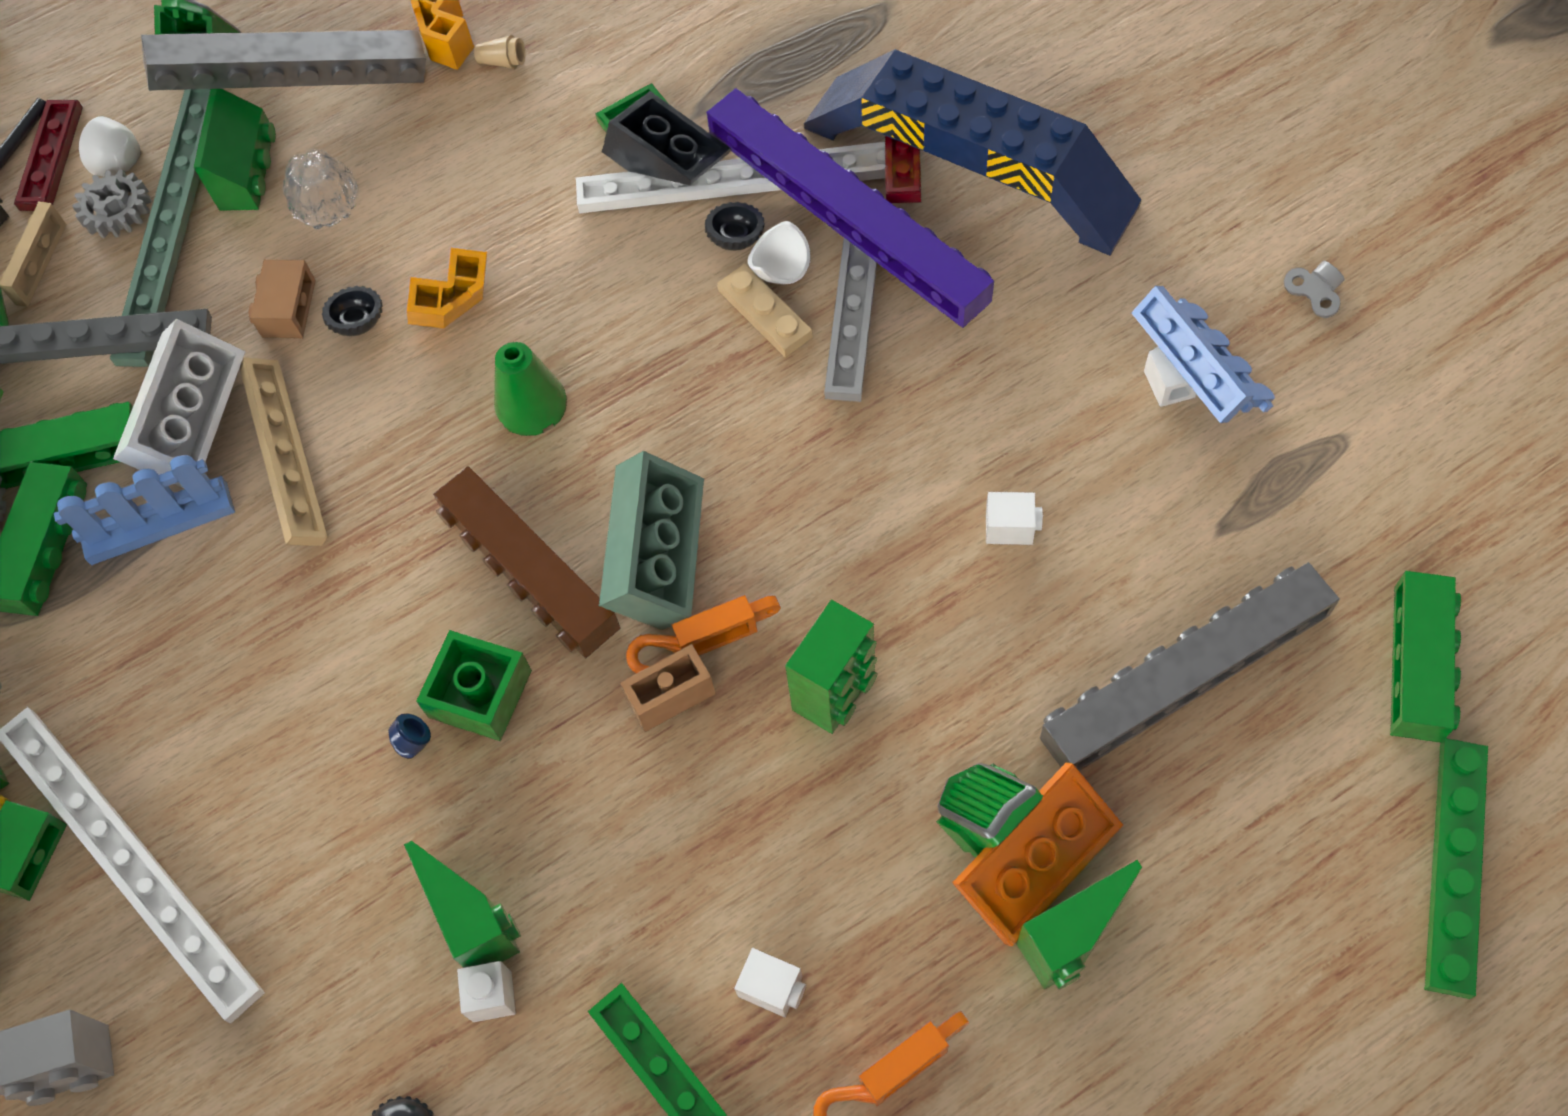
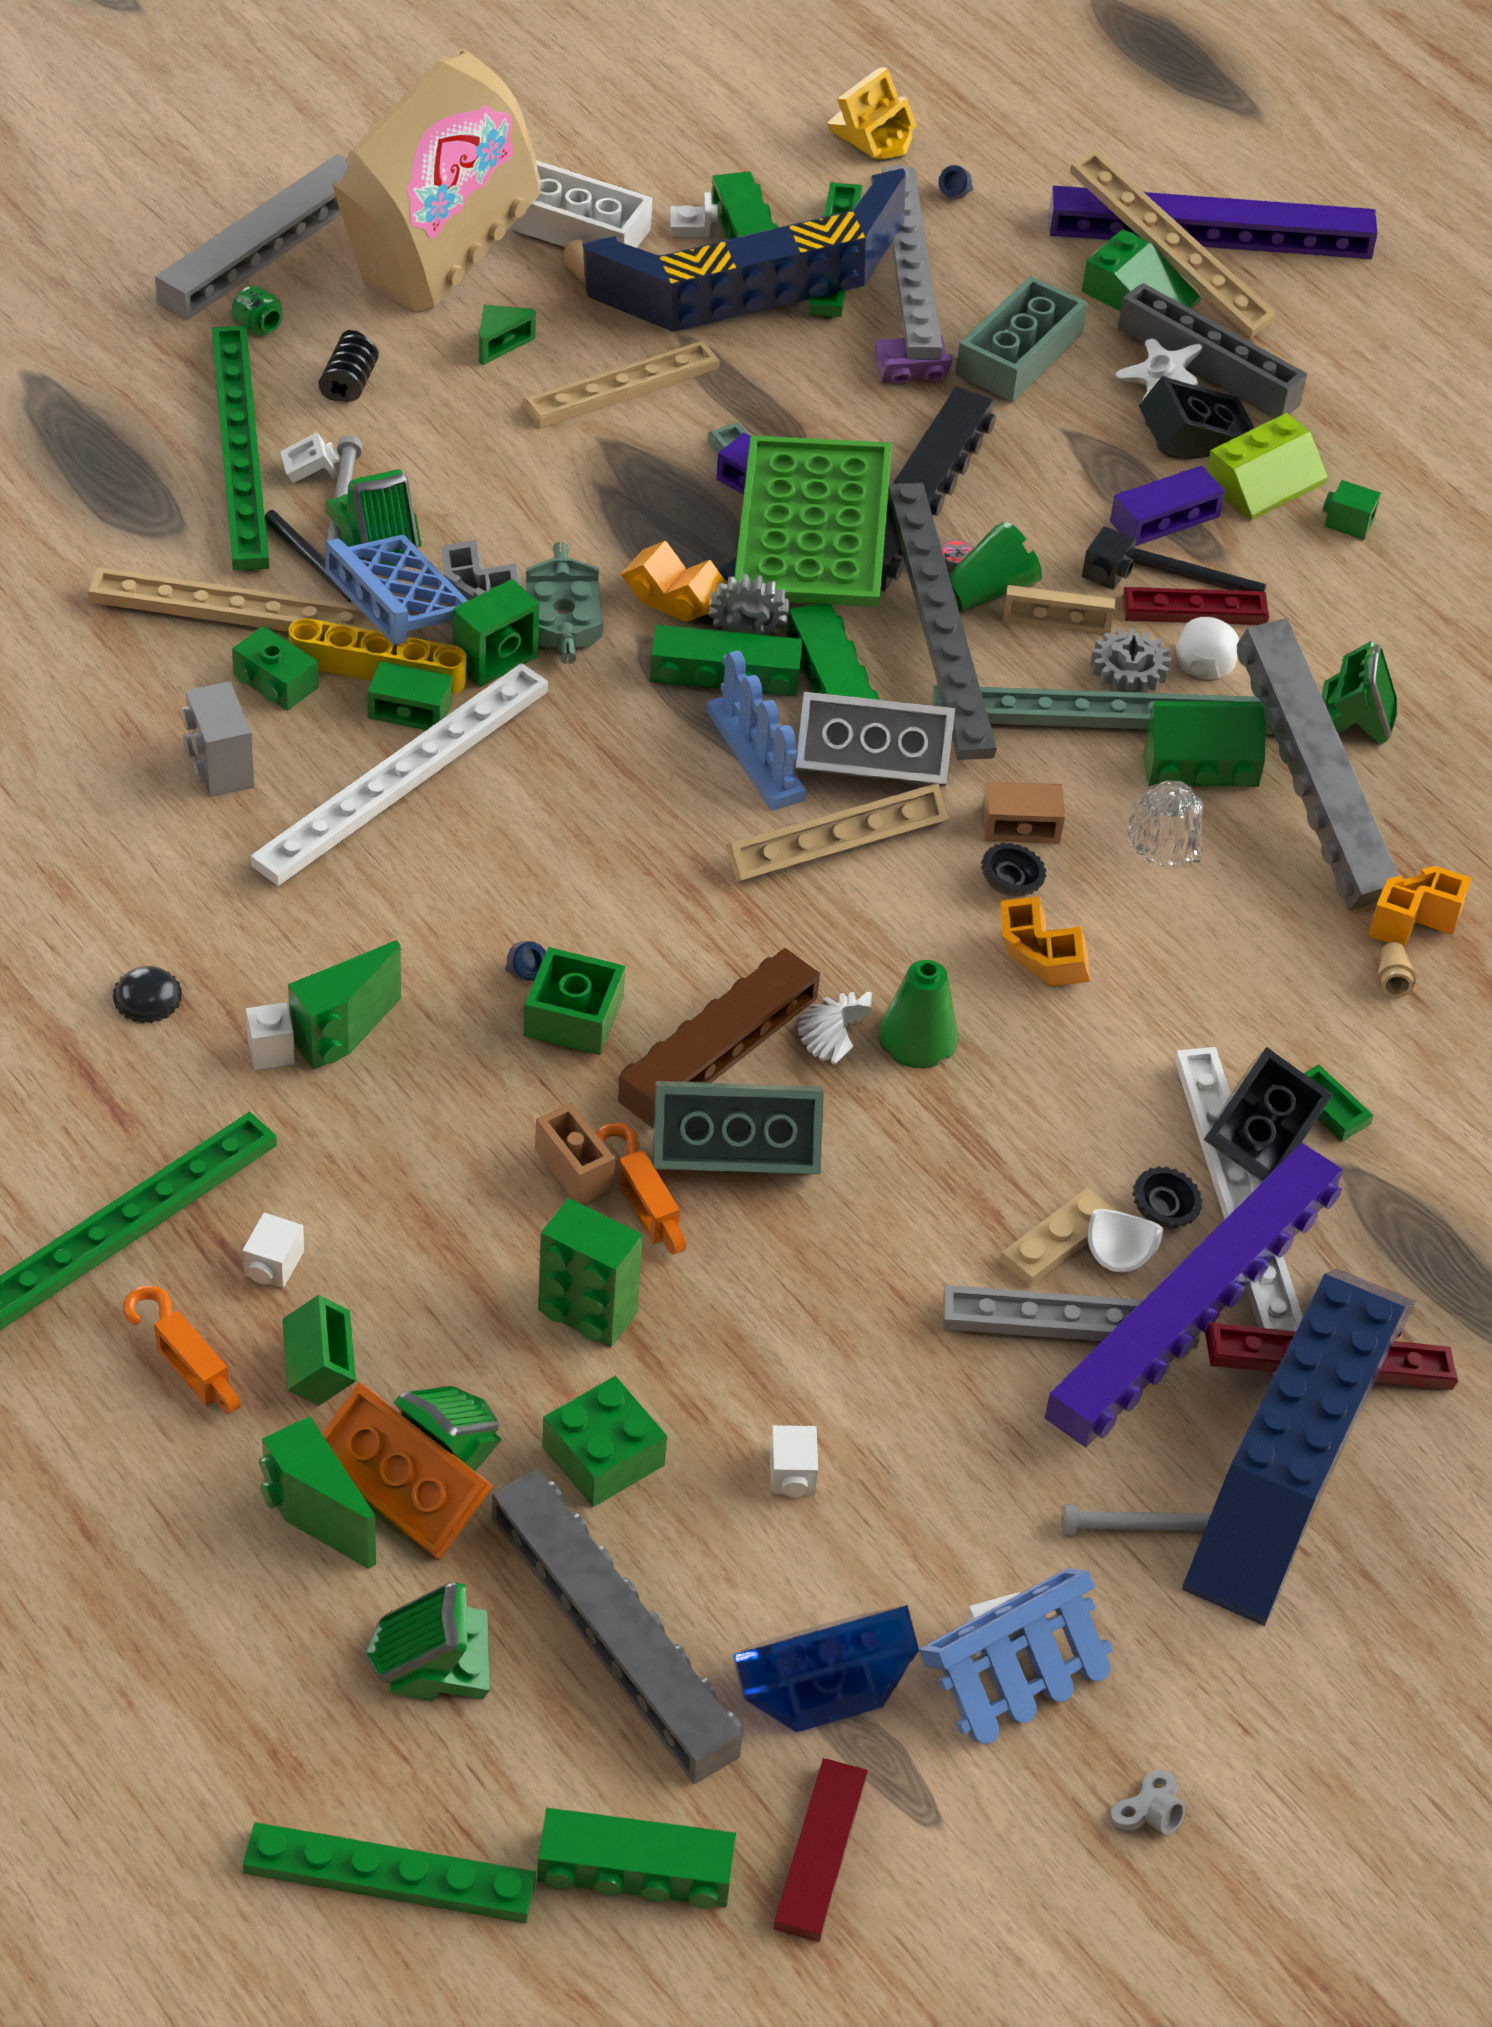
camera: 75 degrees right, 15 degrees down
none -> green brick [282,1294,356,1406]
none -> green piece [365,1582,490,1701]
none -> green brick [542,1375,667,1507]
none -> clear blue wedge [732,1605,919,1732]
none -> dark red tile [773,1758,868,1942]
none -> white hair [798,992,872,1064]
none -> light grey bar [1061,1504,1211,1536]

